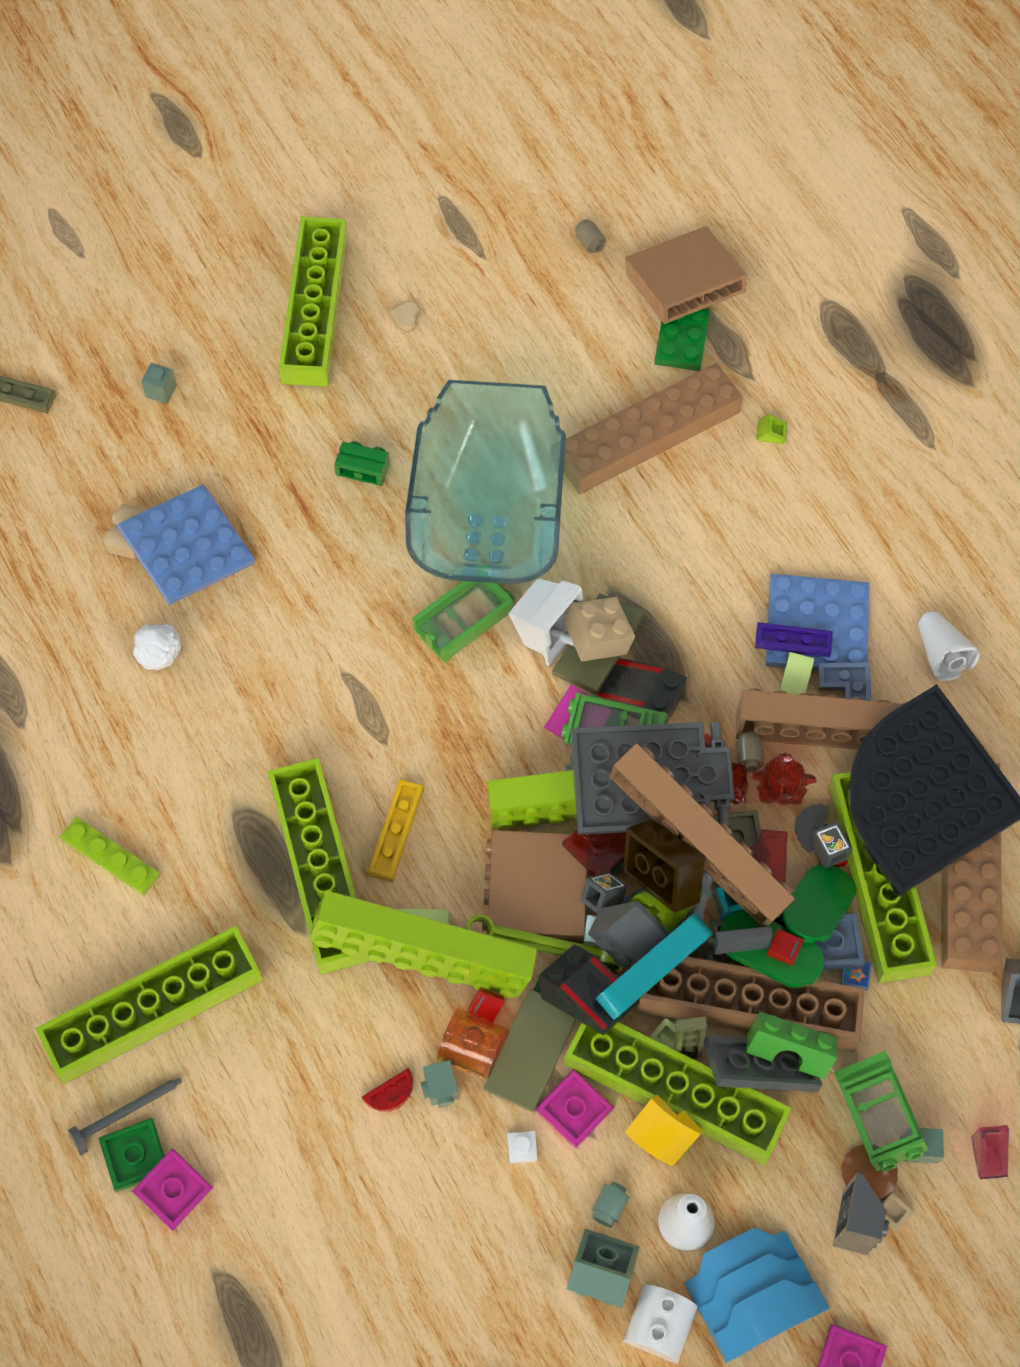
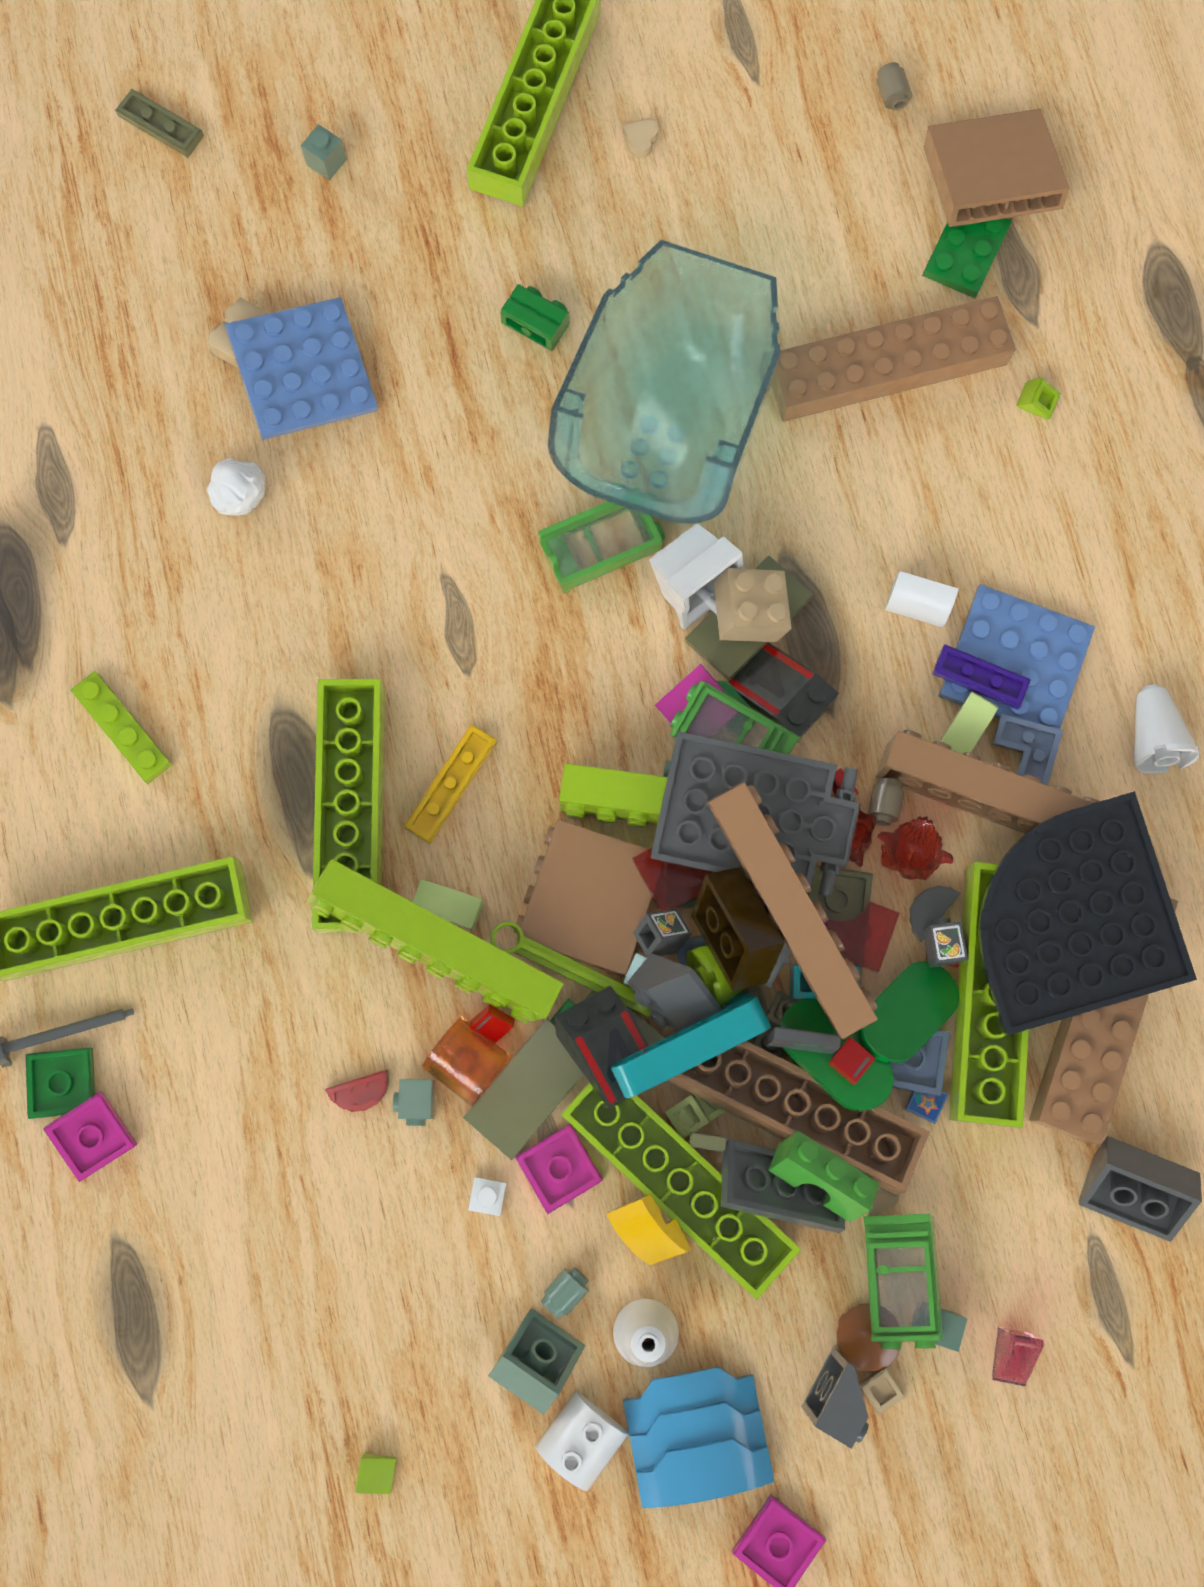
camera: 15 degrees right, 15 degrees up
none -> white brick [885,571,959,627]

